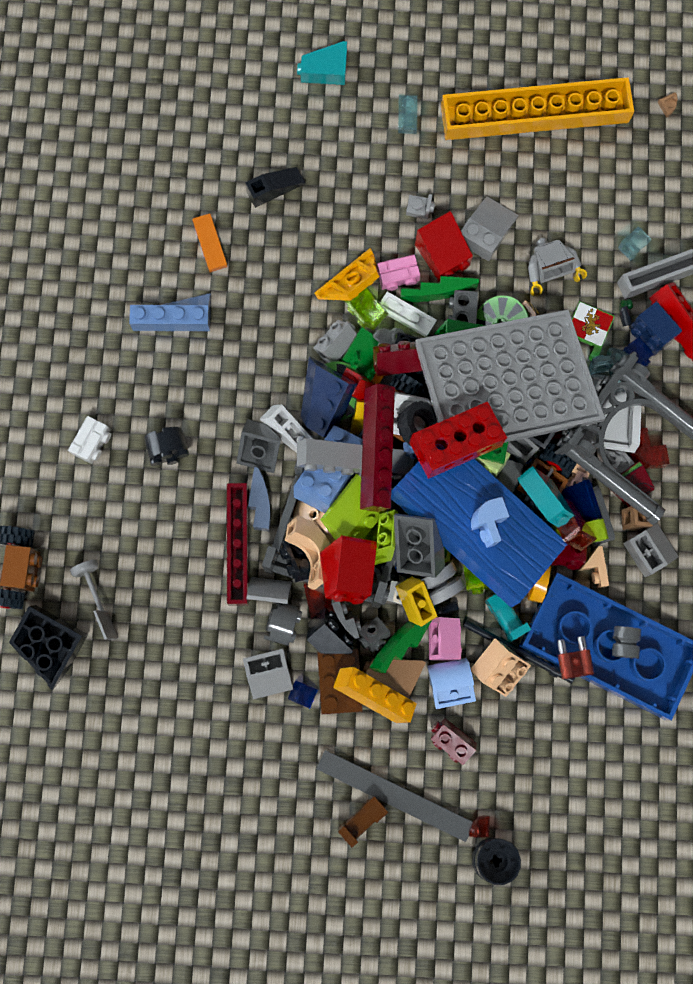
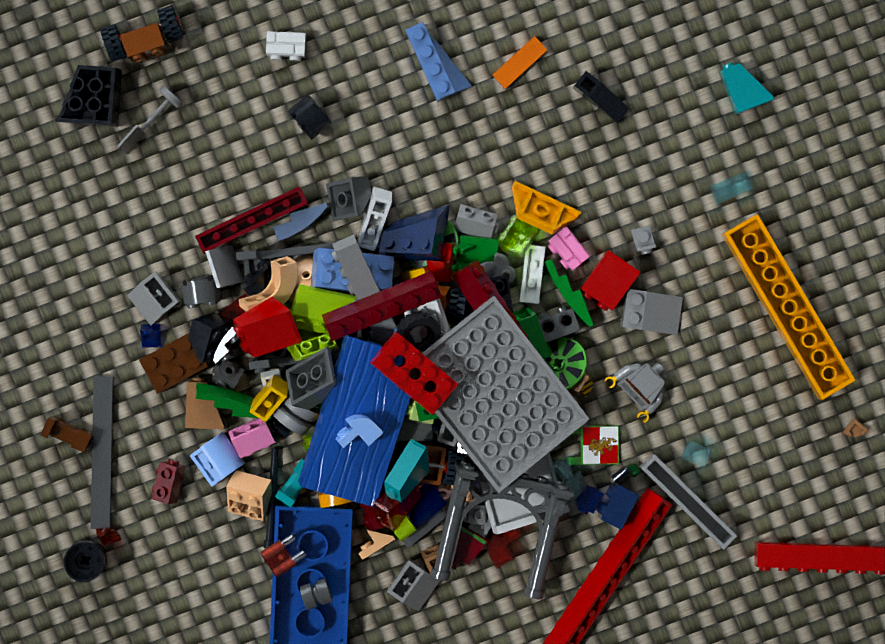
camera: 70 degrees right, 10 degrees up
light orange brick [333,667,417,723] -> none

